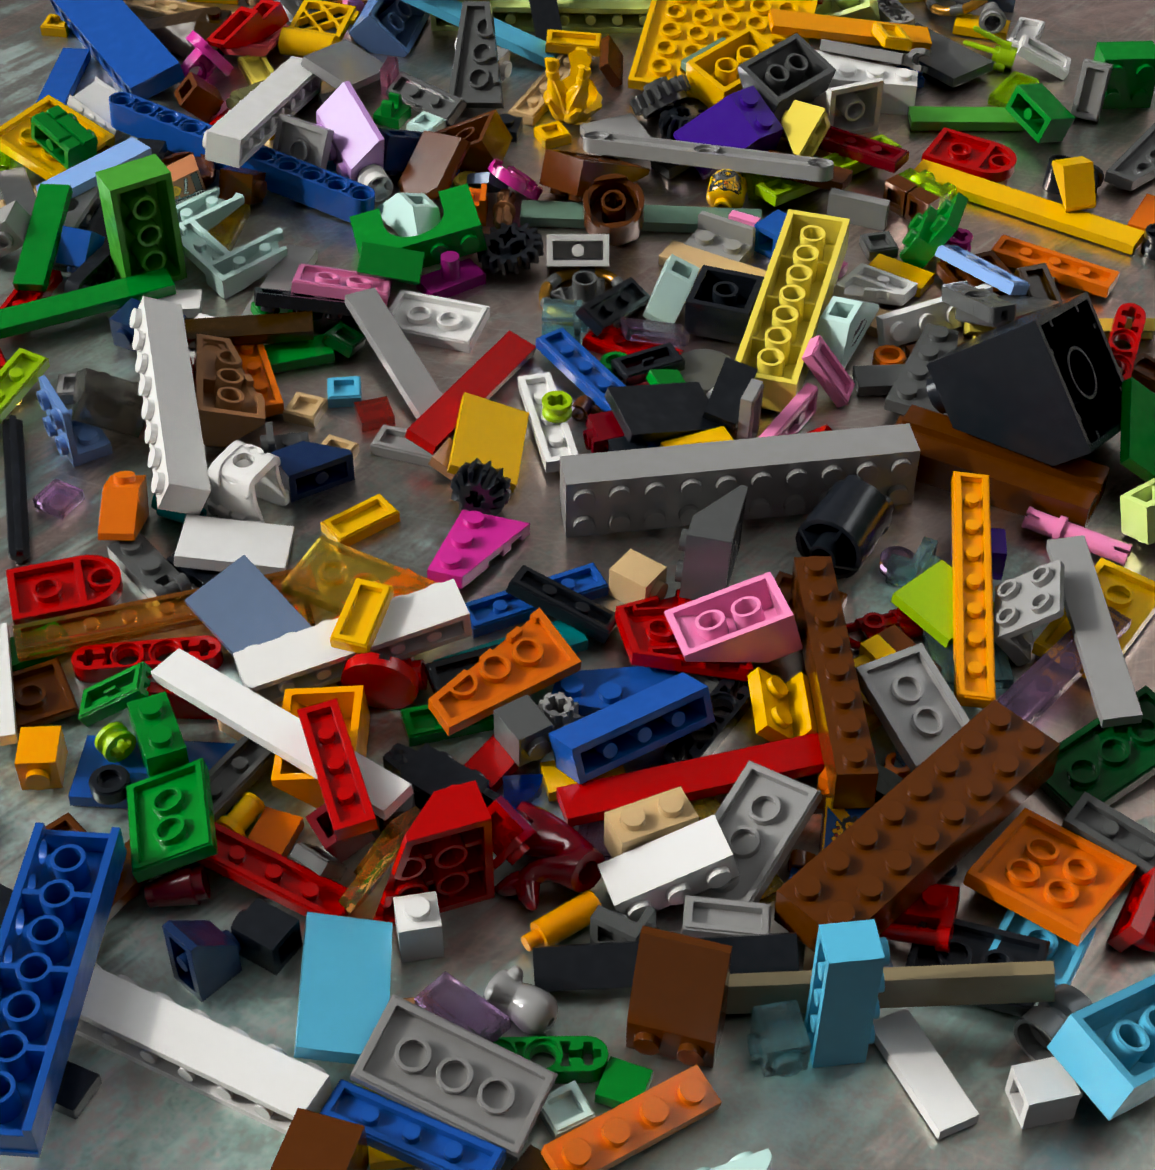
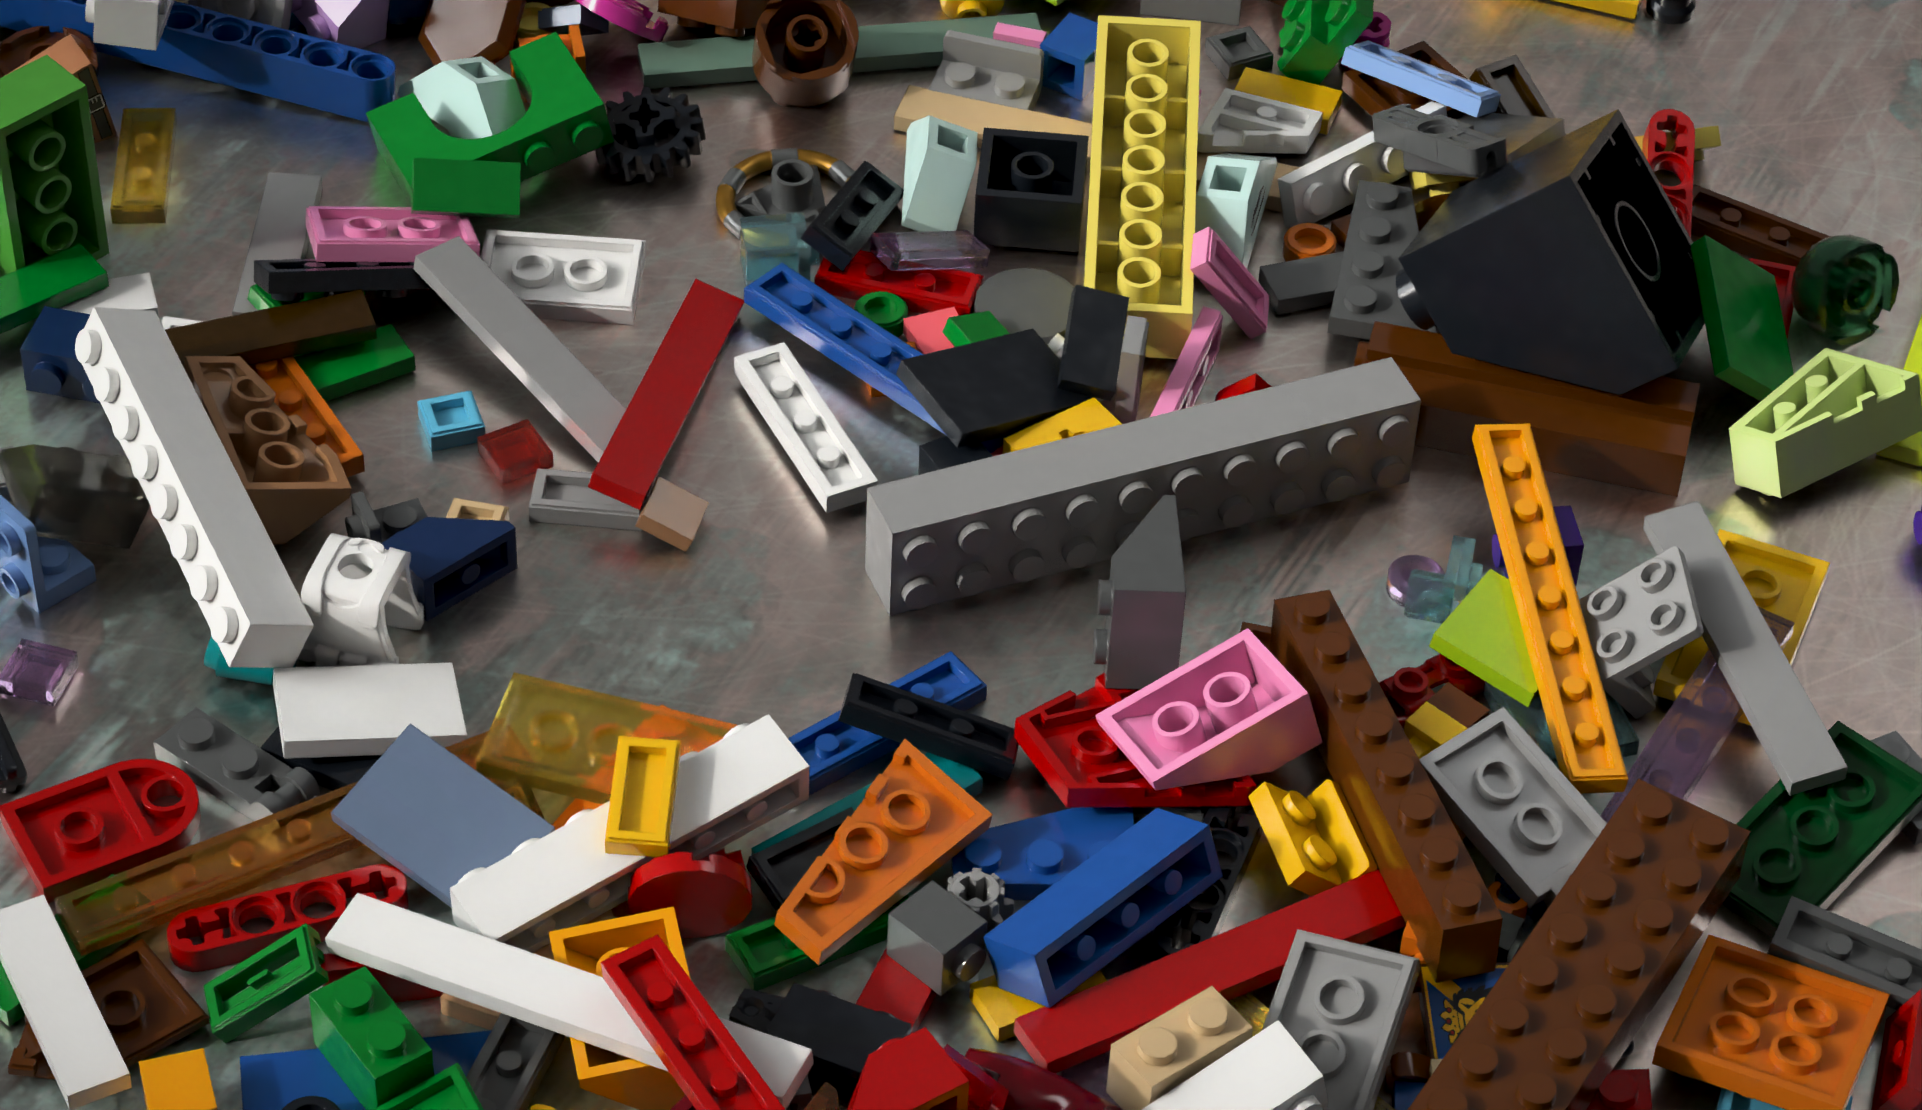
camera: 15 degrees left, 0 degrees up
lime bush [94,722,137,763] -> none
orange slope [98,471,149,541] -> none
light aqua wedge [176,186,288,300] -> none
reddish brown brick [218,166,267,205] -> none
tan tile [283,392,328,428] -> none
yellow tile [320,493,400,551] -> none
dark green tile [322,322,367,358] -> none
white wheel [357,164,393,202] -> none
magenta tile [416,251,486,298] -> none
dark pink wing [427,509,530,589] -> none
yellow tile [447,392,529,493] -> none
black gear [450,458,511,516] -> none
medium nougat axle [492,189,516,229] -> none
clear blue tile [503,774,543,813] -> none
lime bush [542,391,572,423] -> none
white brick [547,234,609,267] -> none
reddish brown hand [572,395,603,422] -> none
dark red brick [583,410,625,453] -> none
tan brick [609,549,668,604] -> none
black tile [611,342,685,386] -> none
black cylinder [795,474,894,579] -> none
orange plate [991,234,1120,298] -> none
bright pink pin [1022,506,1133,566] -> none

